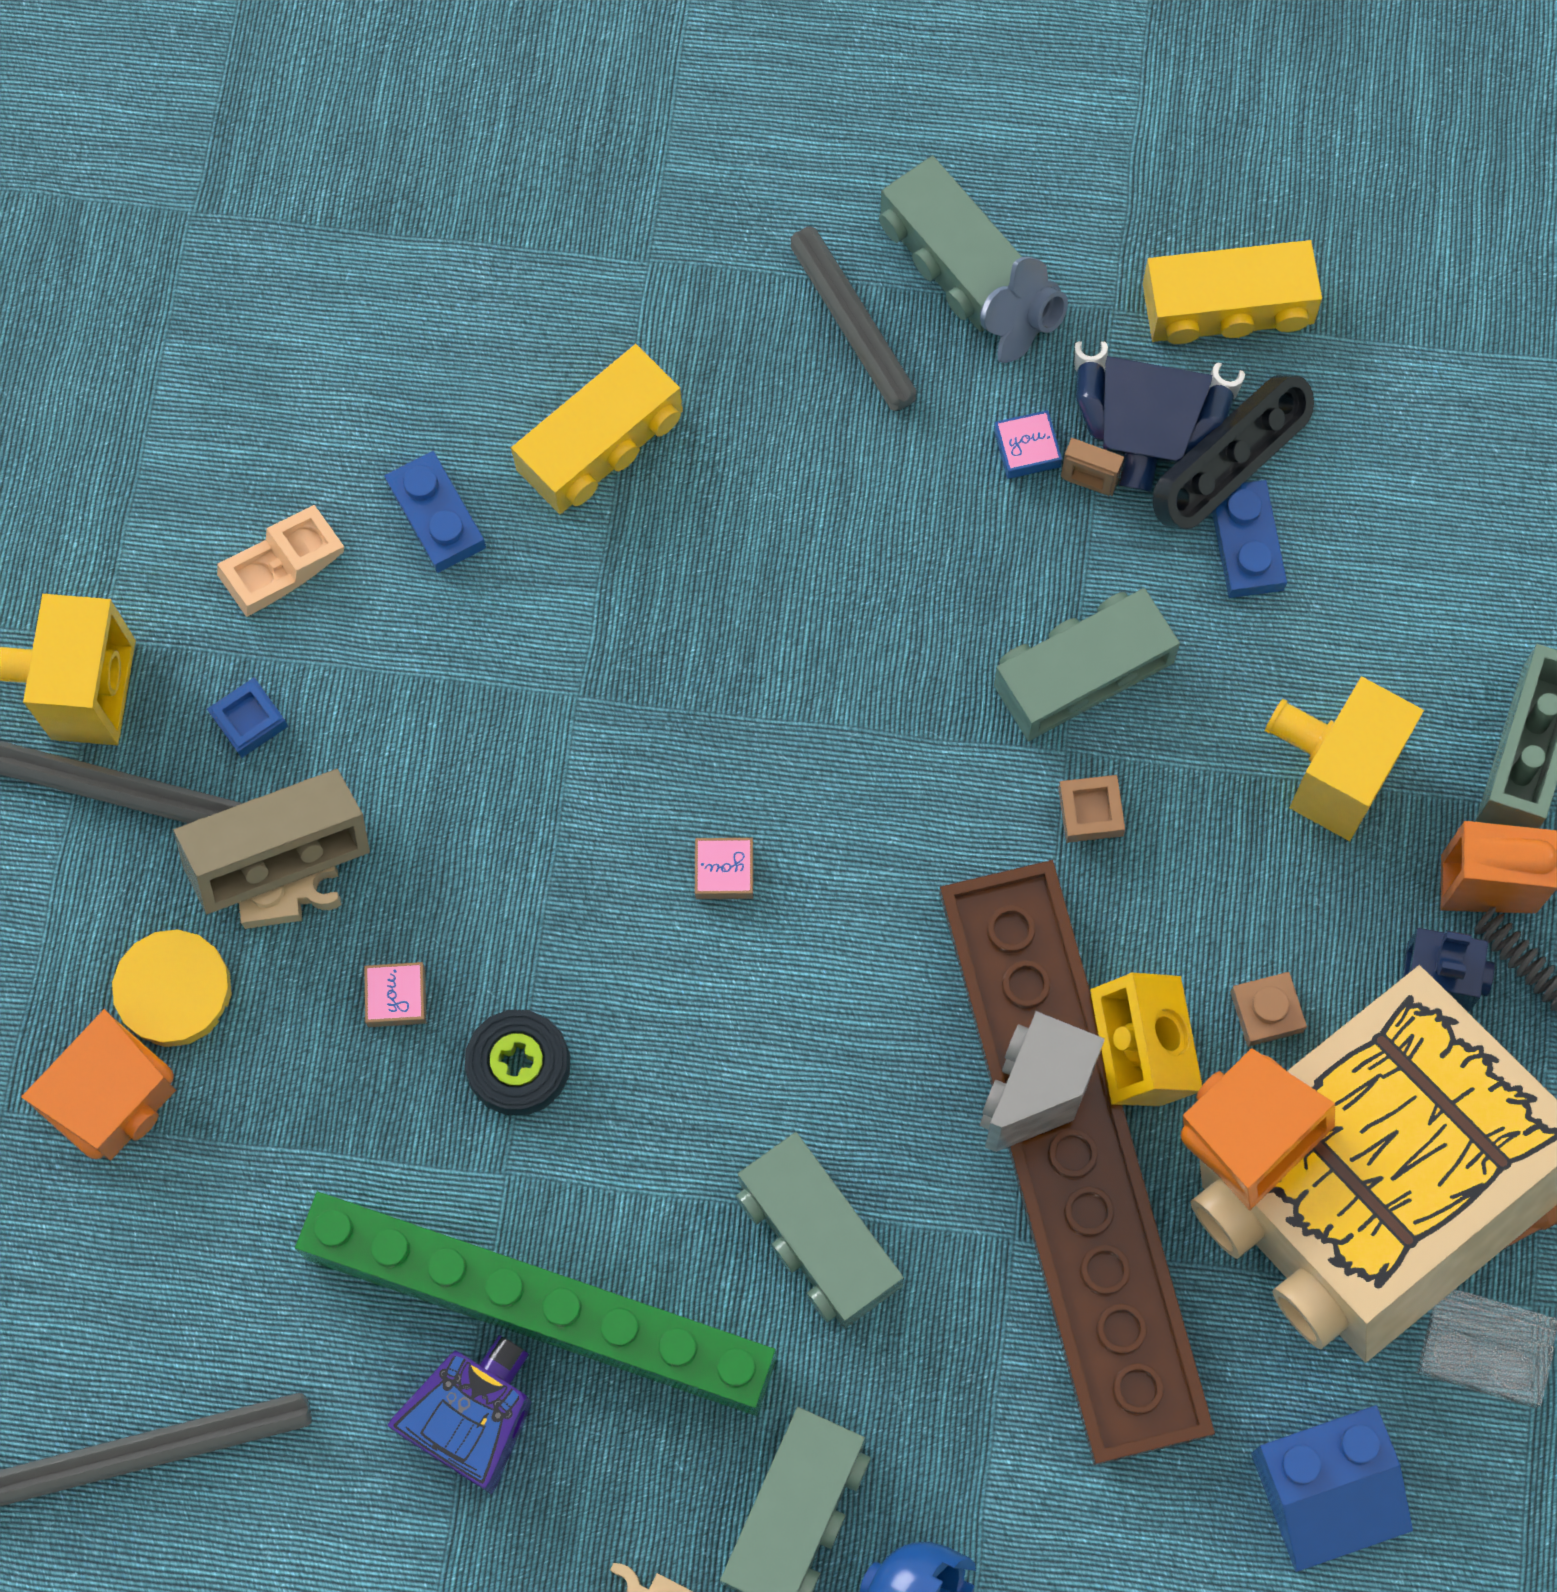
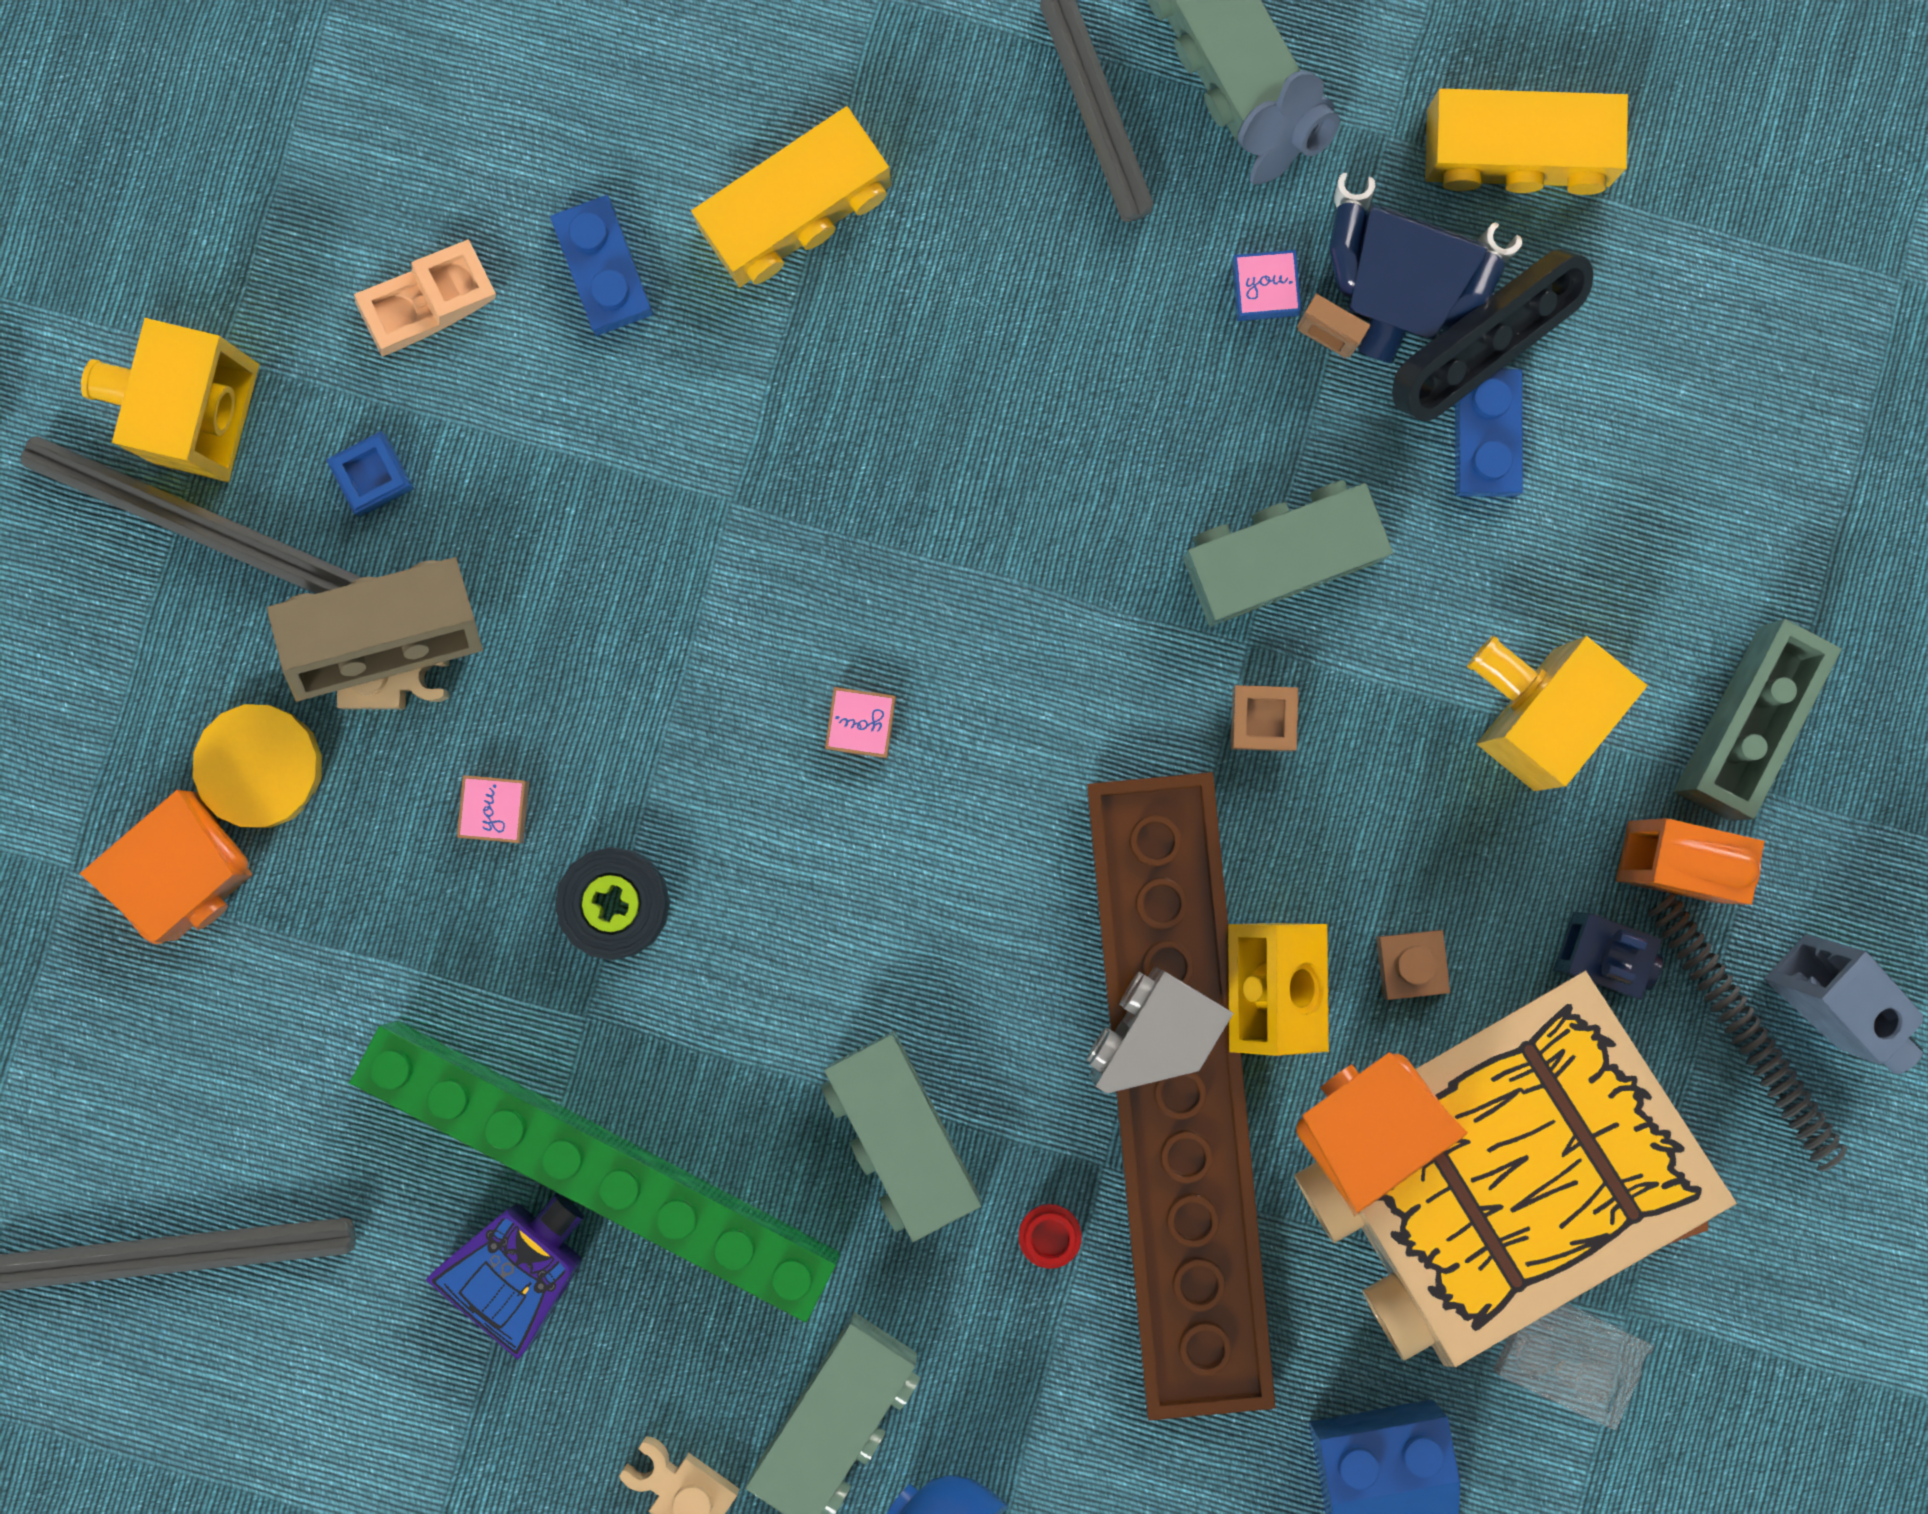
camera: 10 degrees right, 15 degrees up
none -> red plate [1018,1204,1082,1269]

